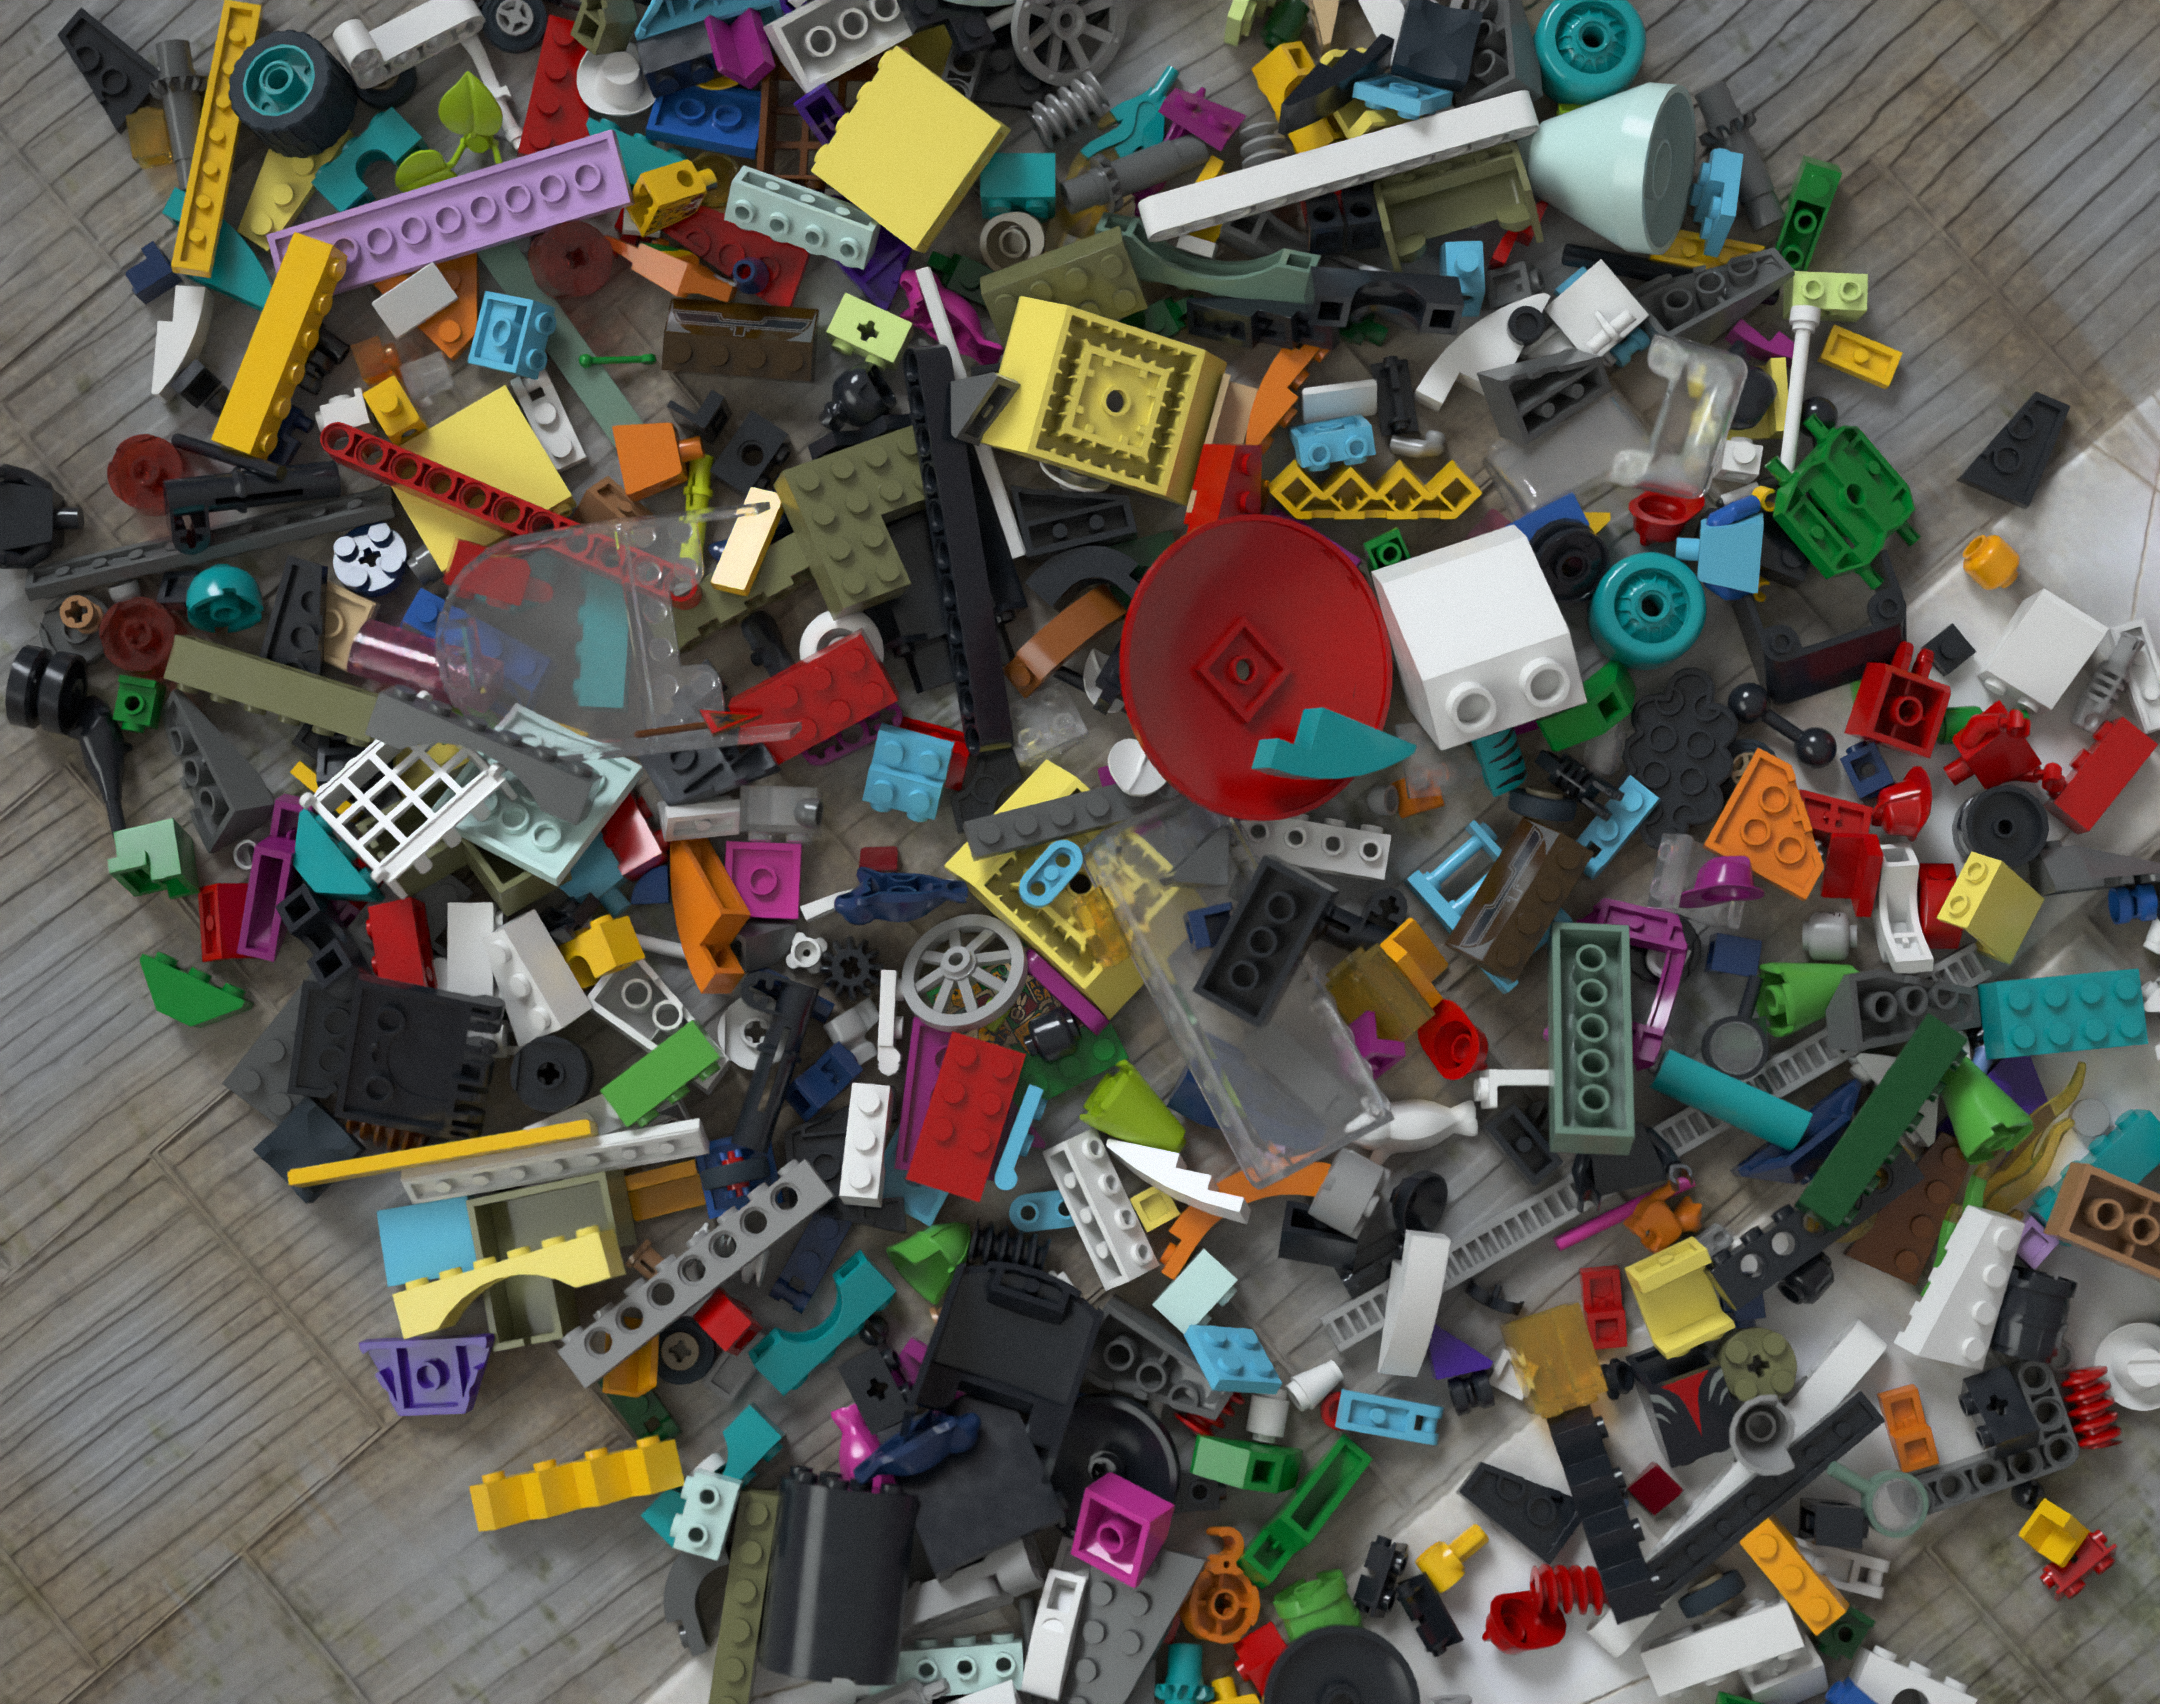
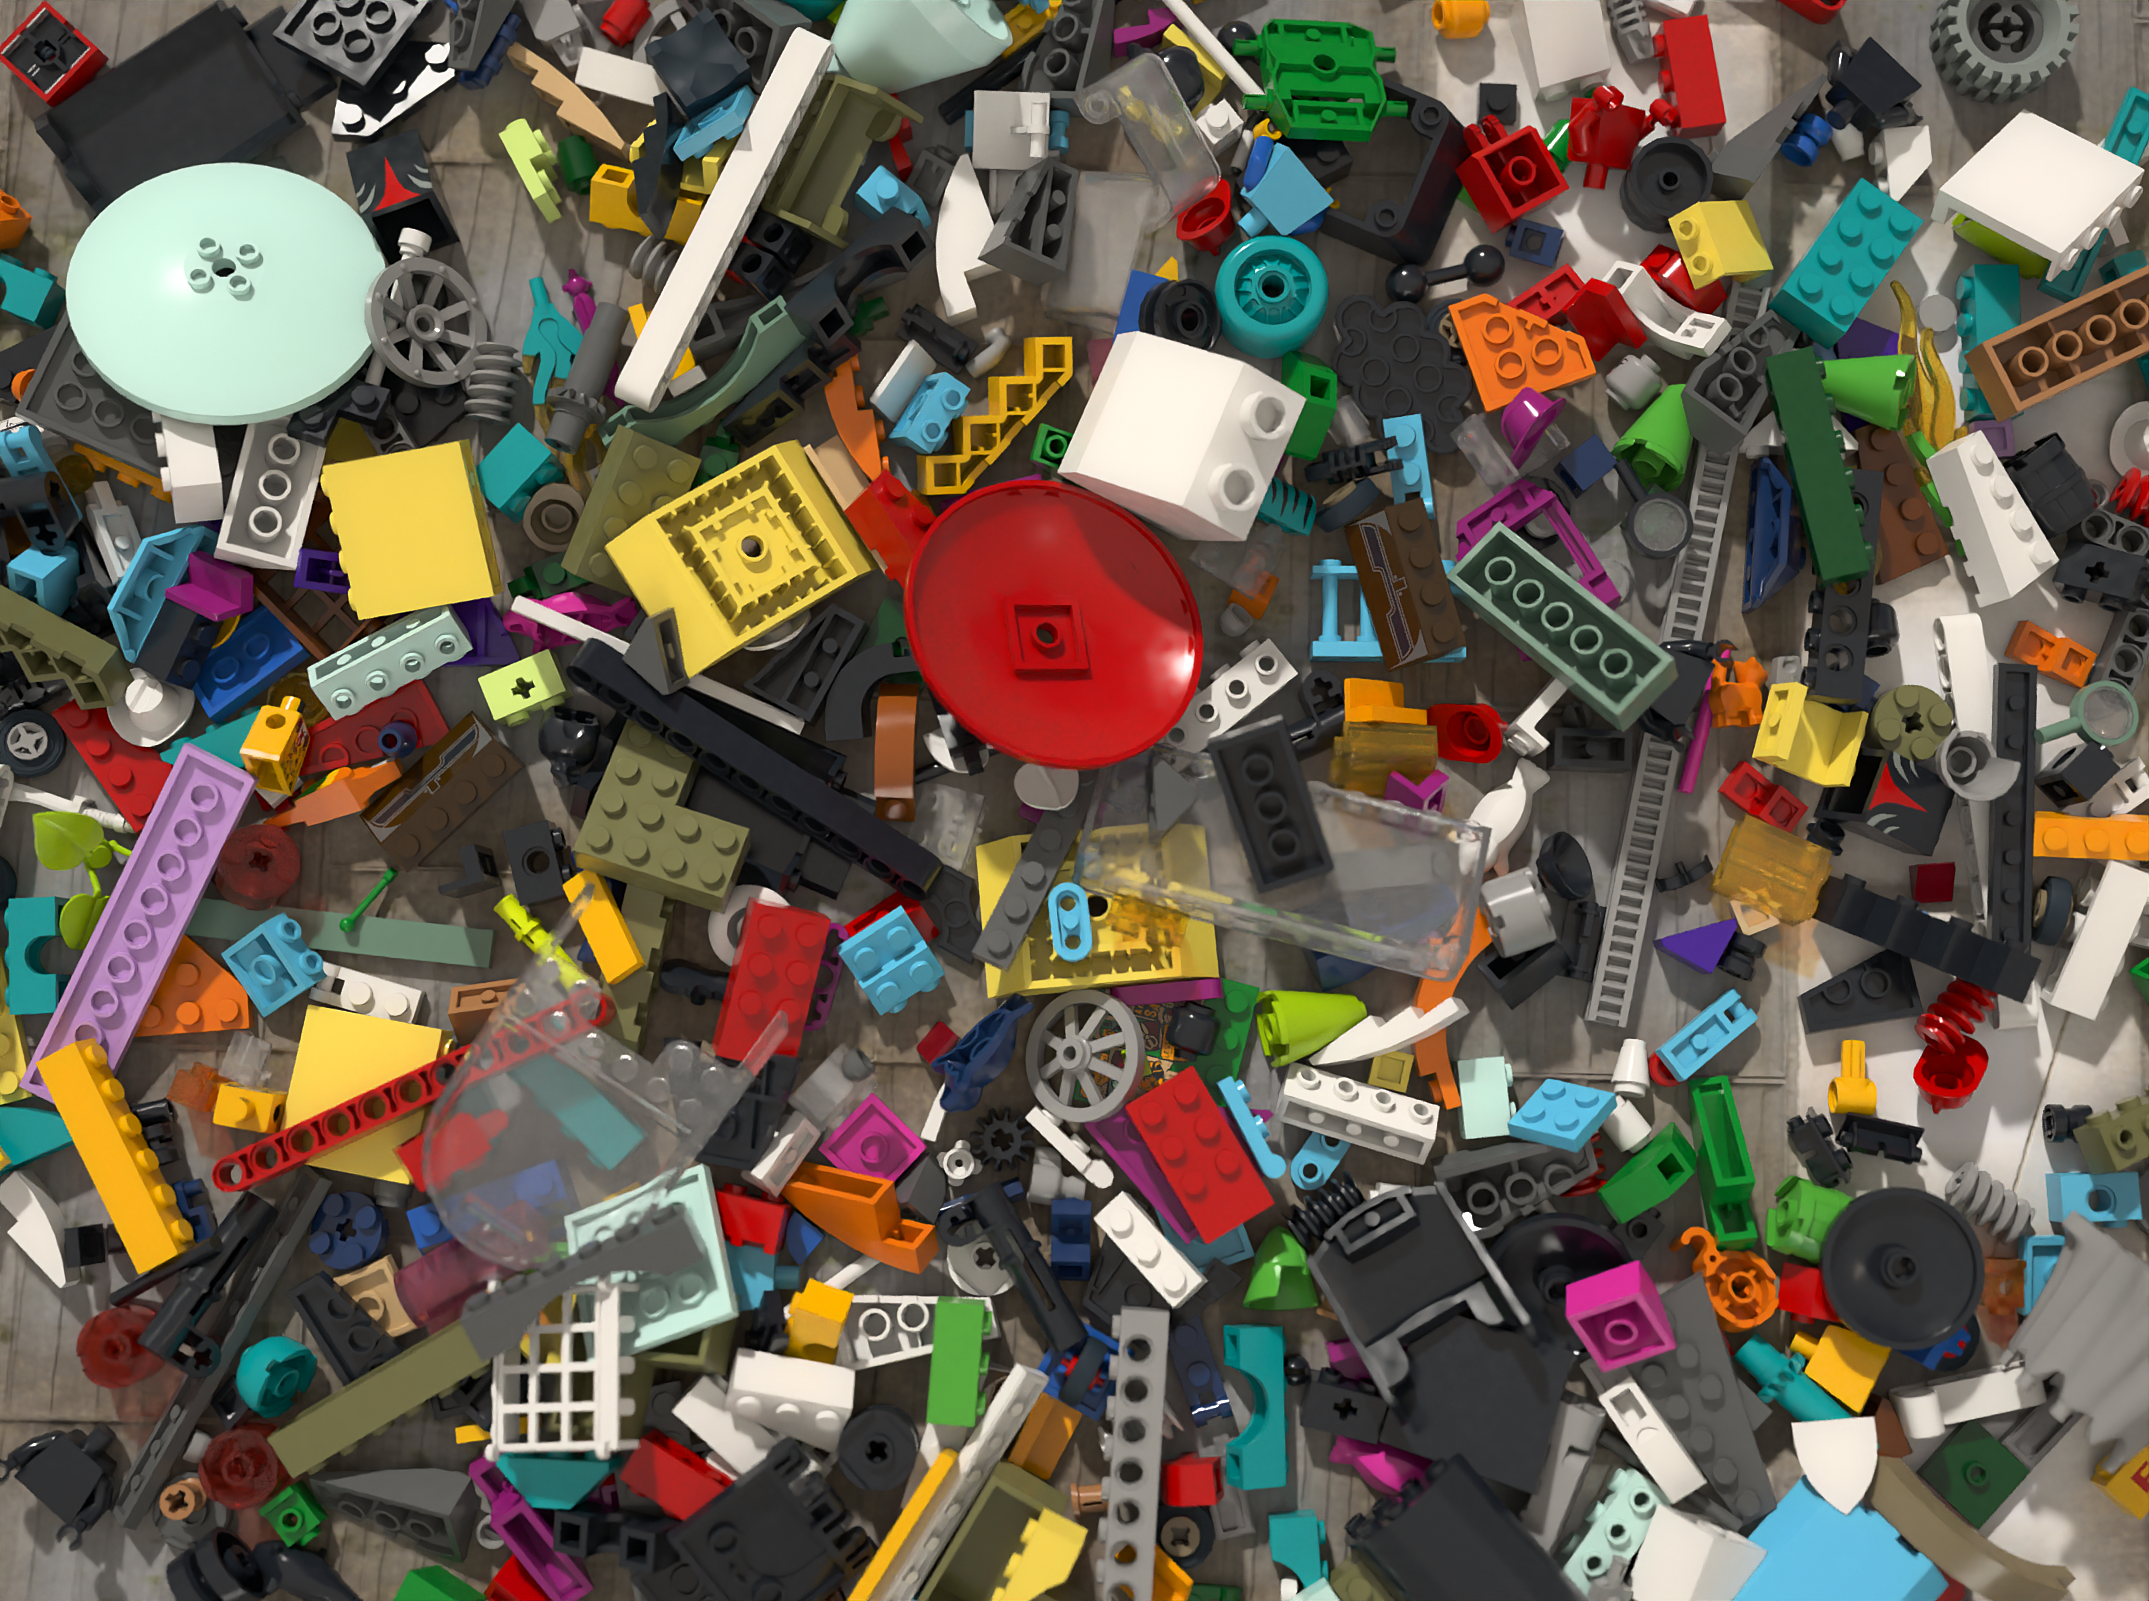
camera: 45 degrees left, 0 degrees up
white brick [315,387,378,442] -> none
white slope [372,262,459,340] -> none
orange torso [612,423,705,502] -> none
reddish brown piece [634,710,762,738] -> none
dark blue animal [853,1409,982,1486] -> none
magenta wing [1158,88,1247,151] -> none
dark blue panel [1183,902,1233,953] -> none
teal slope [1251,707,1417,780] -> none
white slope [1378,1230,1450,1377] -> none
black tile [1506,306,1545,346] -> none
teal brick [1649,1049,1813,1151] -> none
red piece [1871,766,1932,842] -> none

